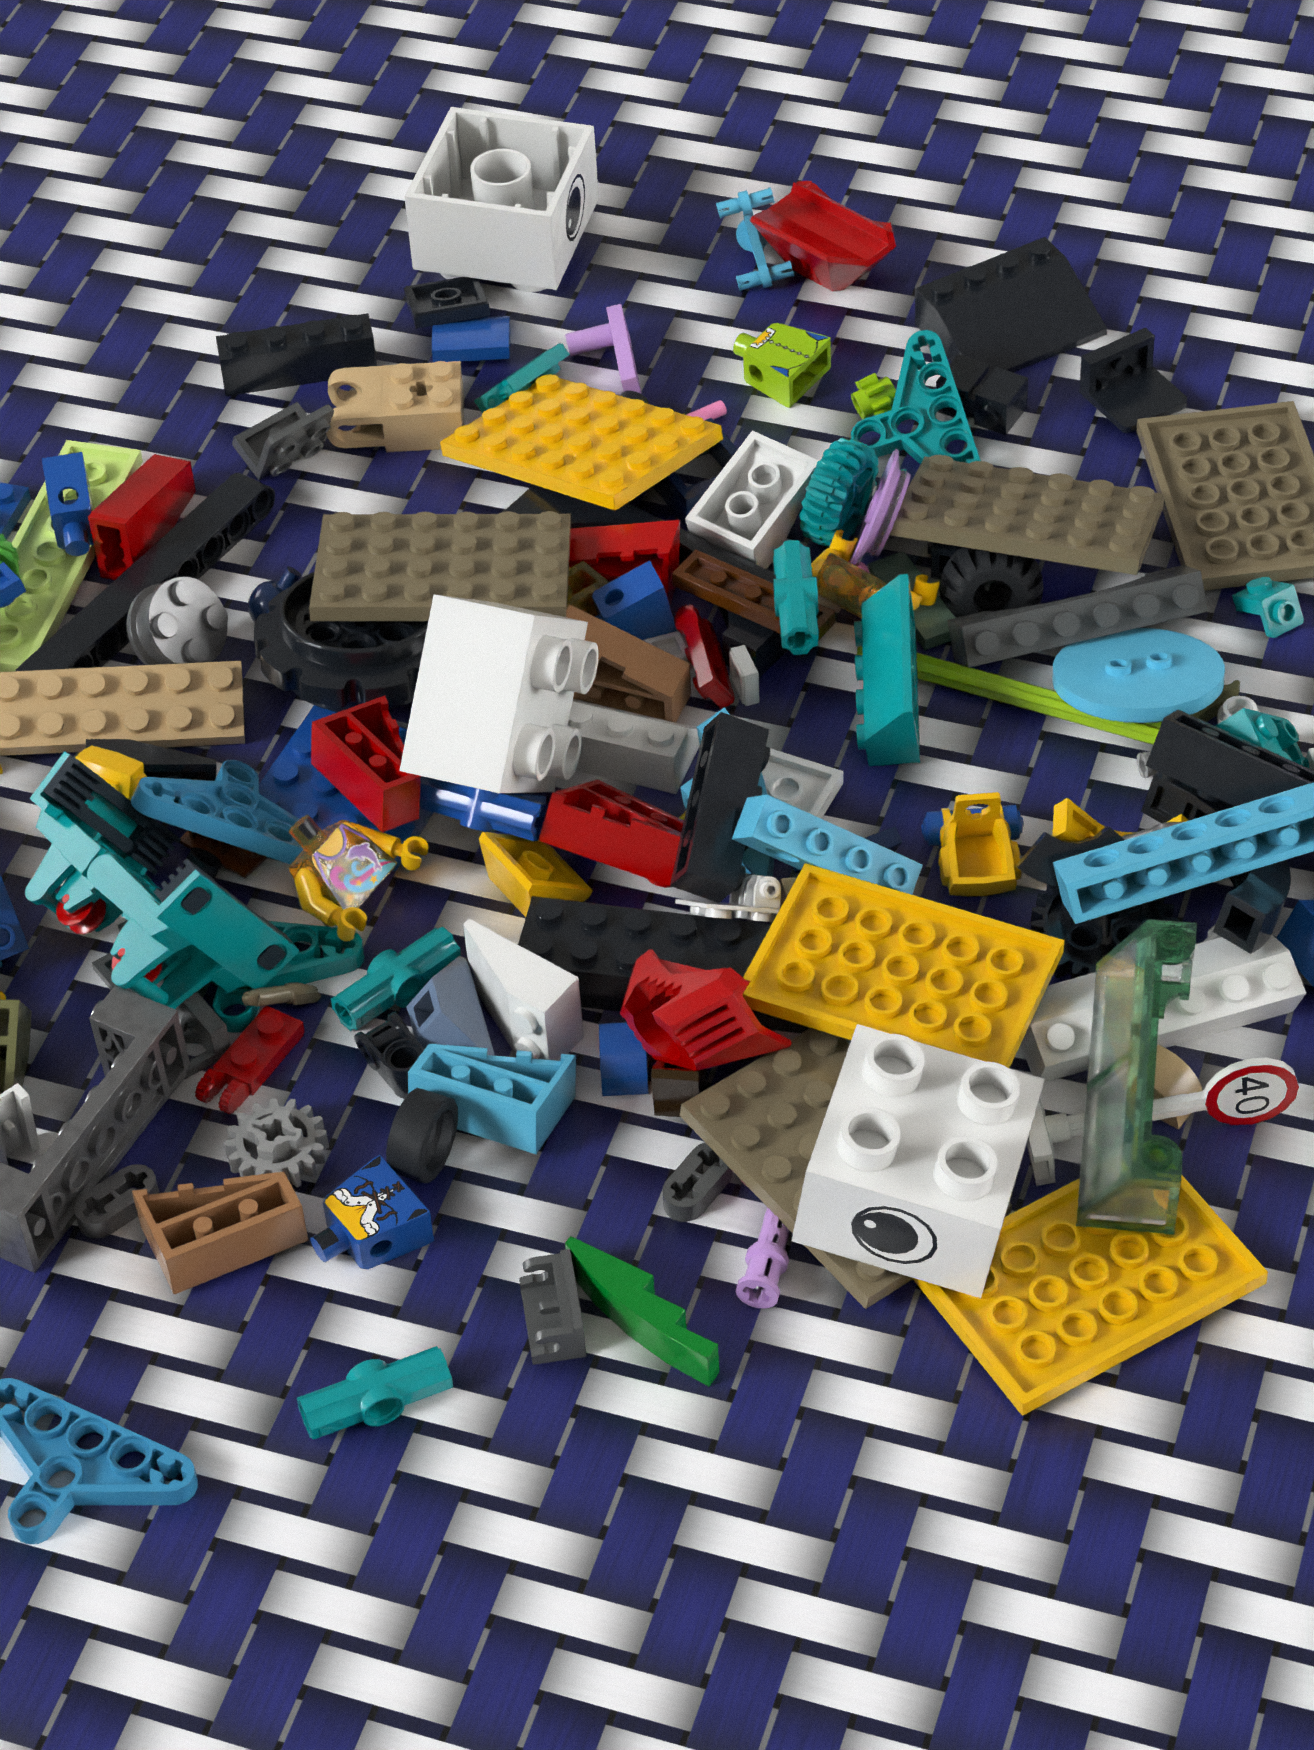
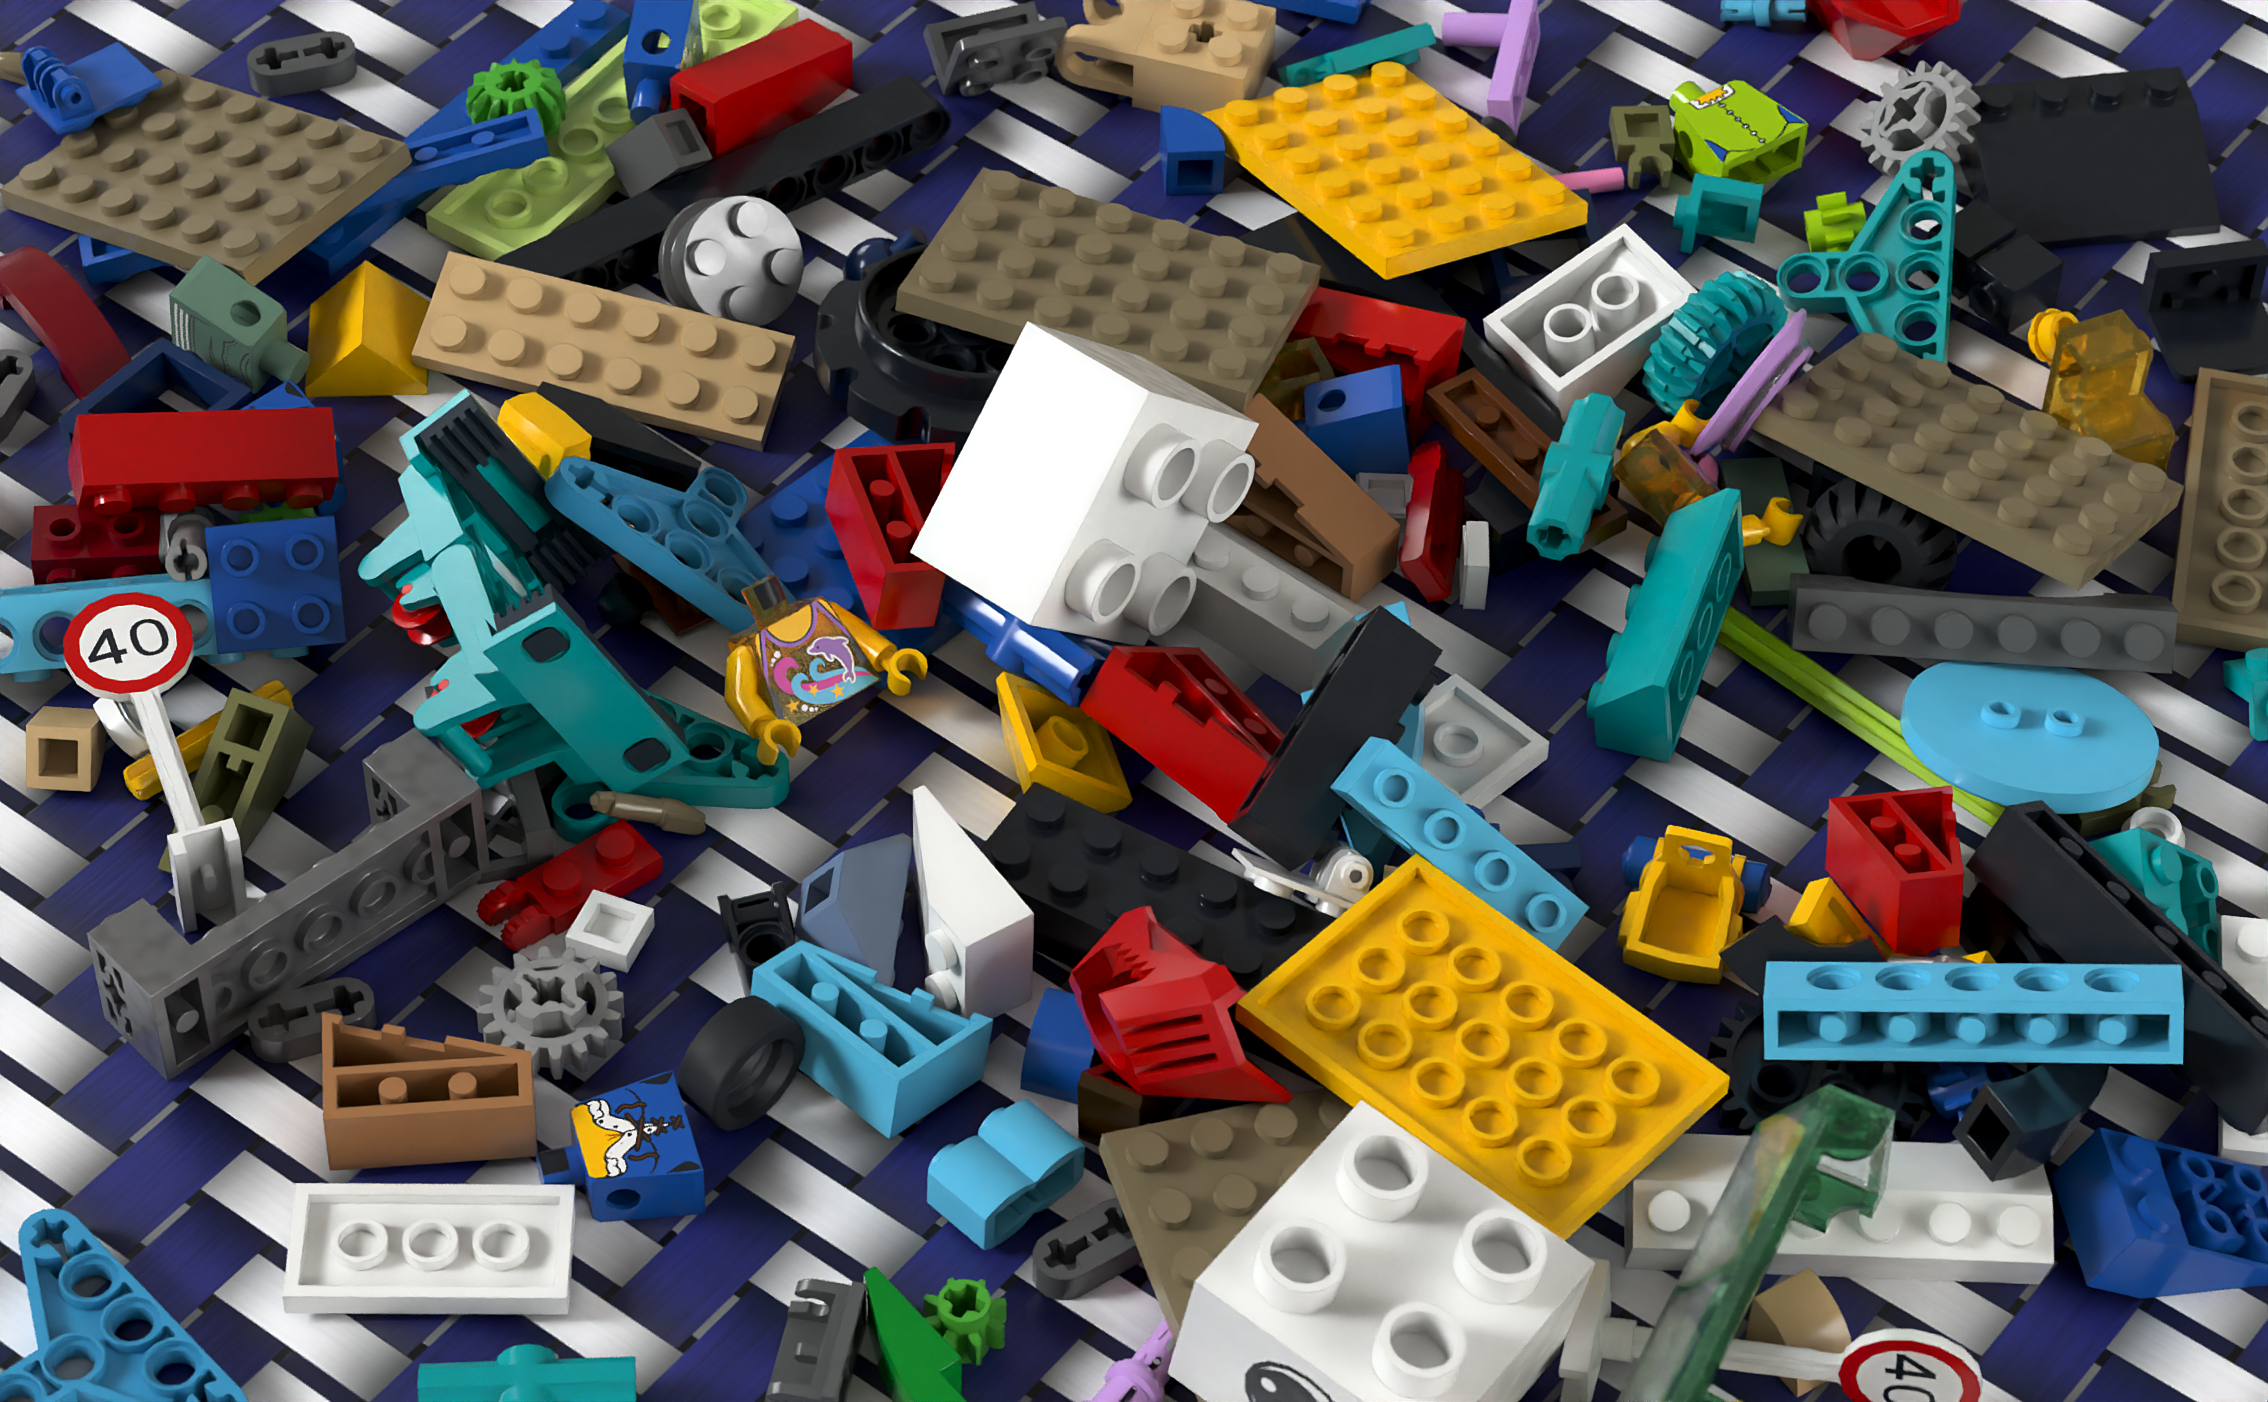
camera: 15 degrees right, 0 degrees up
teal piece [331,926,461,1031] -> none
none -> white plate [283,1183,576,1315]
none -> white plate [565,889,655,973]
none -> dark grey brick [604,107,713,198]
none -> bright green gear [924,1277,1007,1366]
none -> medium azure brick [927,1099,1085,1251]
none -> blue brick [1159,106,1225,196]
none -> olive plate [1609,105,1676,189]
none -> teal bracket [1672,173,1764,254]
none -> red wedge [1825,786,1964,956]
none -> light grey gear [1860,61,1981,180]
none -> blue gear [1927,1062,2012,1121]
none -> yellow plate [2028,308,2083,367]
none -> clear yellow brick [2041,309,2175,472]

